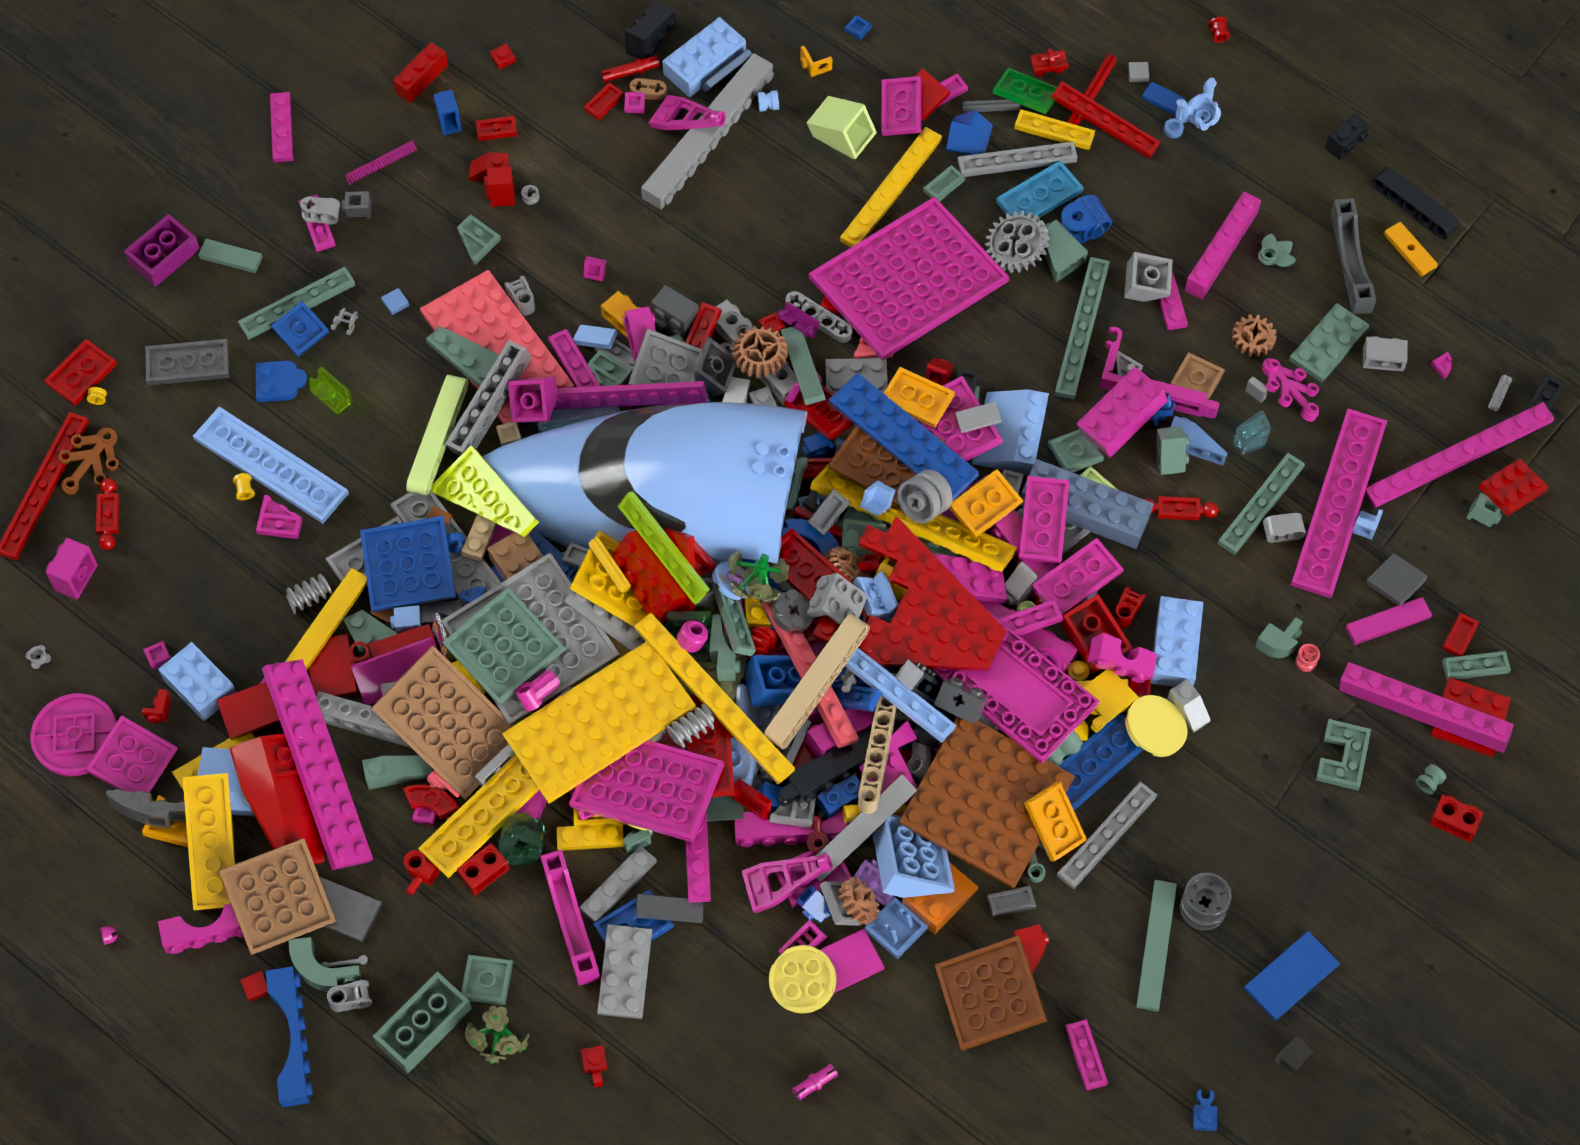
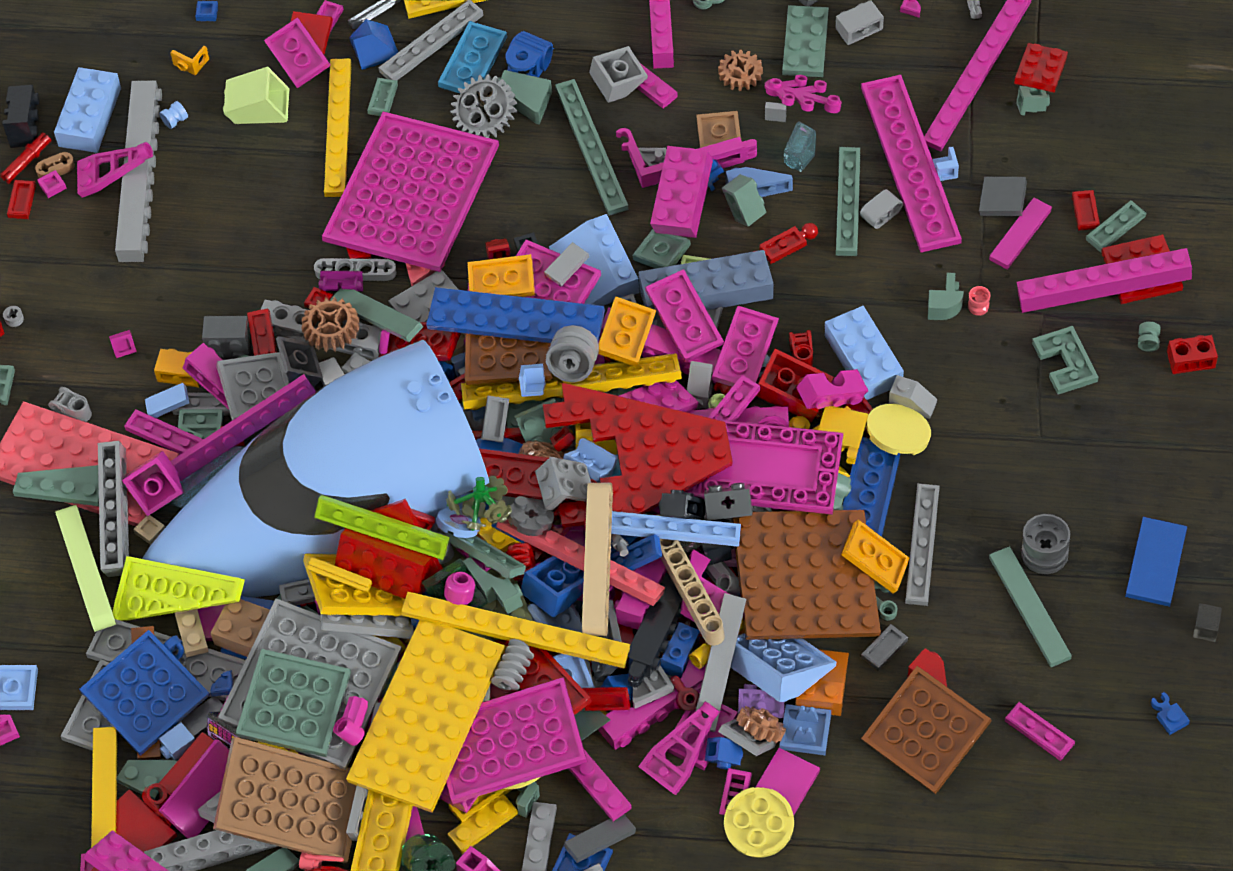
camera: 30 degrees left, 5 degrees down
light grey piece [286,574,333,614] -> none
sand blue tile [702,49,752,93] -> none

